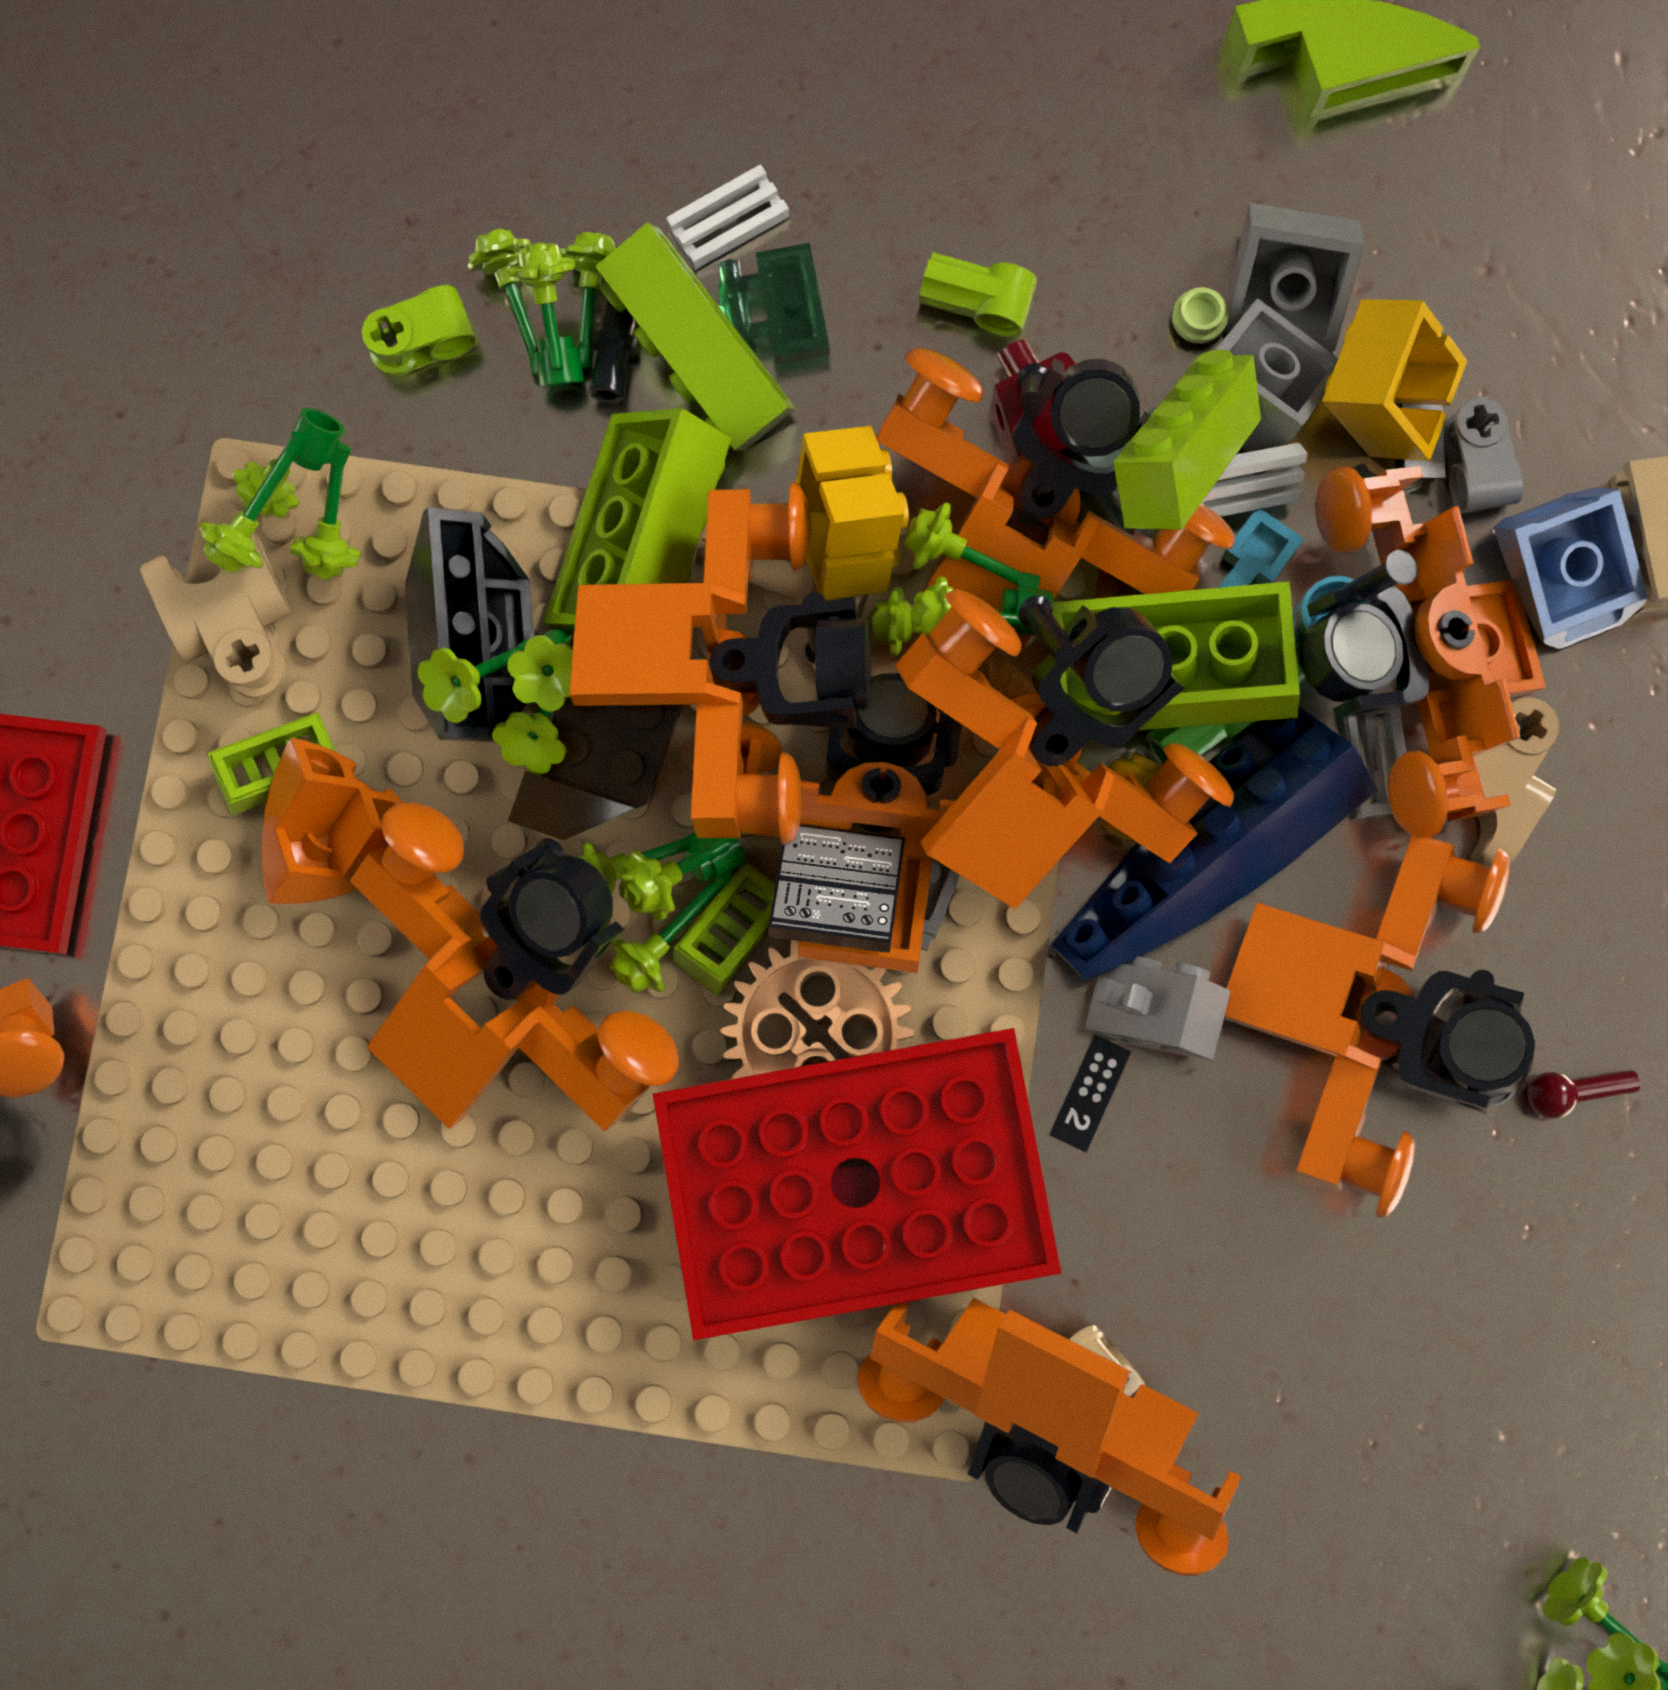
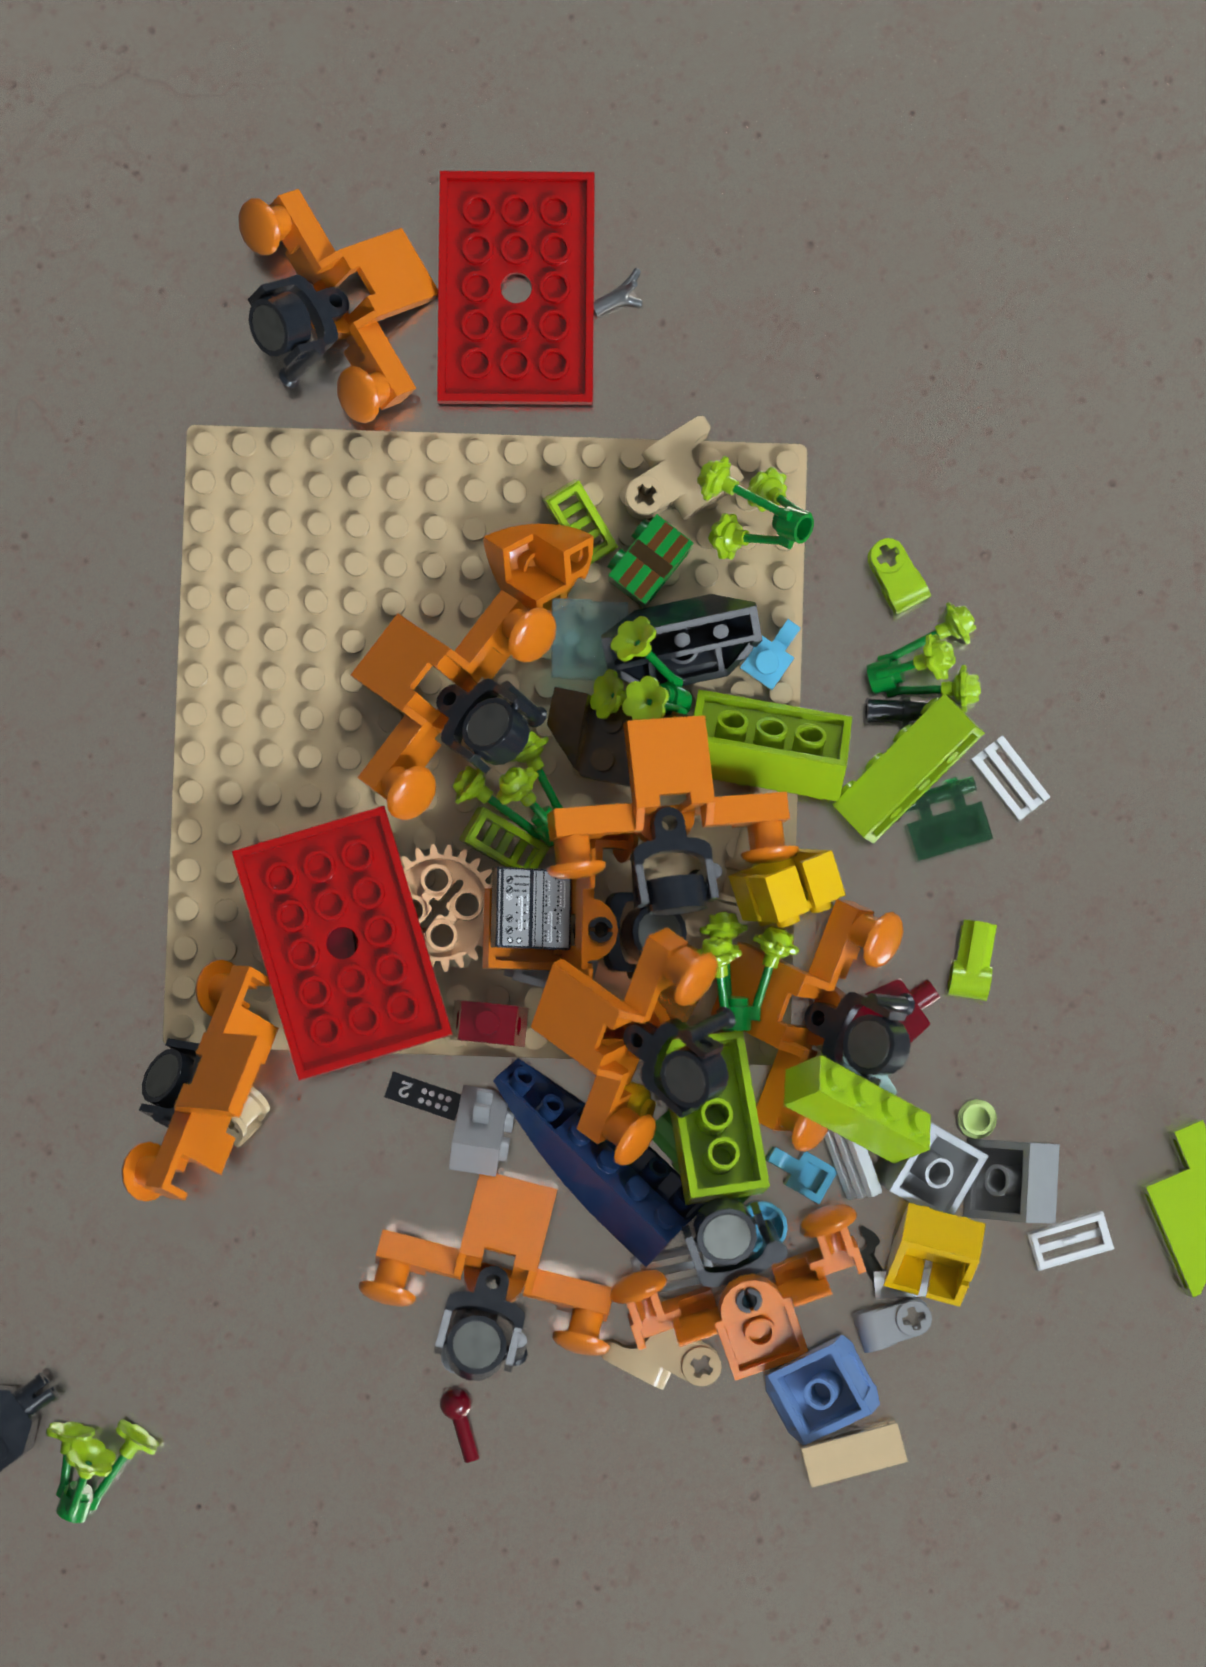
camera: 80 degrees right, 5 degrees up
none -> dark red torso [450,1000,529,1047]
none -> clear light blue slope [551,598,628,682]
none -> brick [607,514,694,608]
none -> medium azure plate [740,619,801,690]
none -> white tile [1026,1211,1114,1271]

